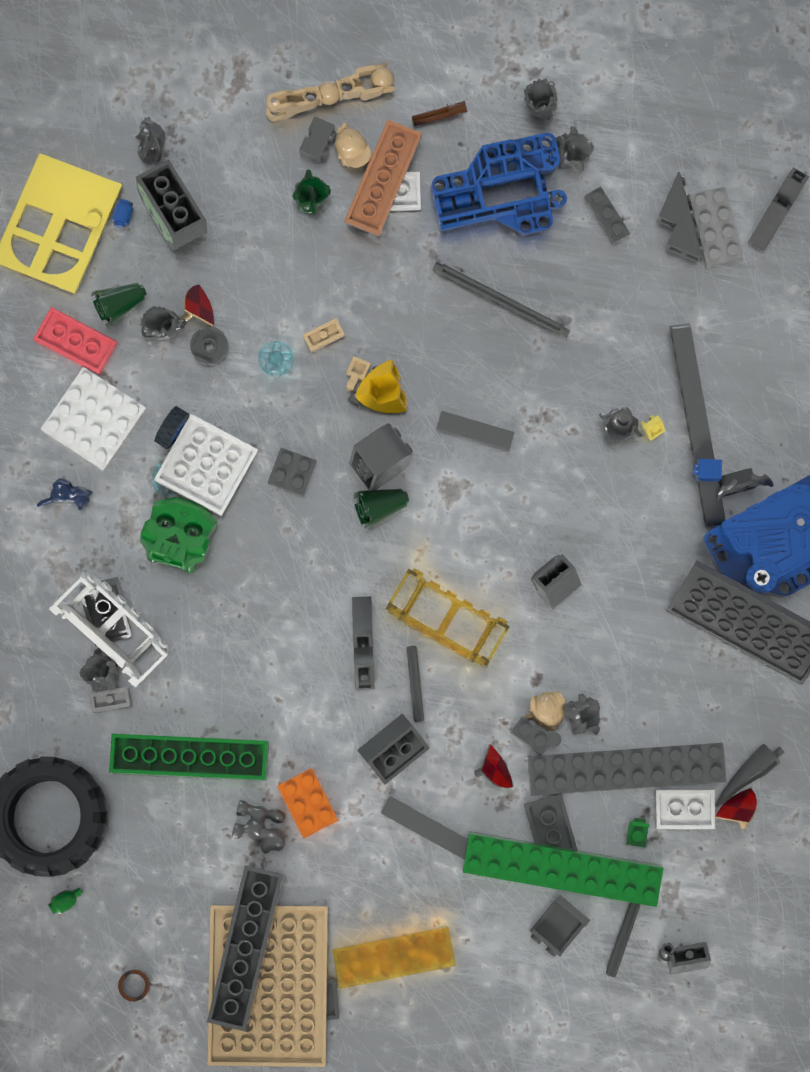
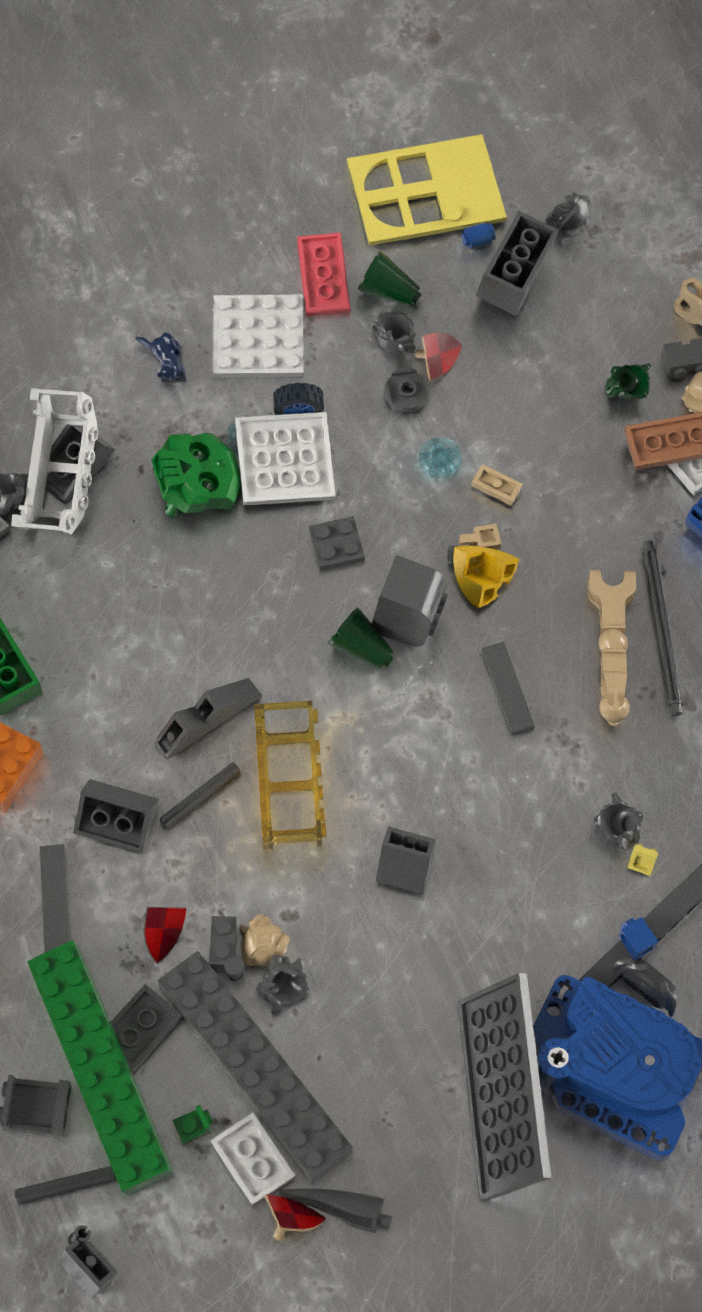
camera: 55 degrees right, 15 degrees down
none -> tan piece [588,570,636,726]

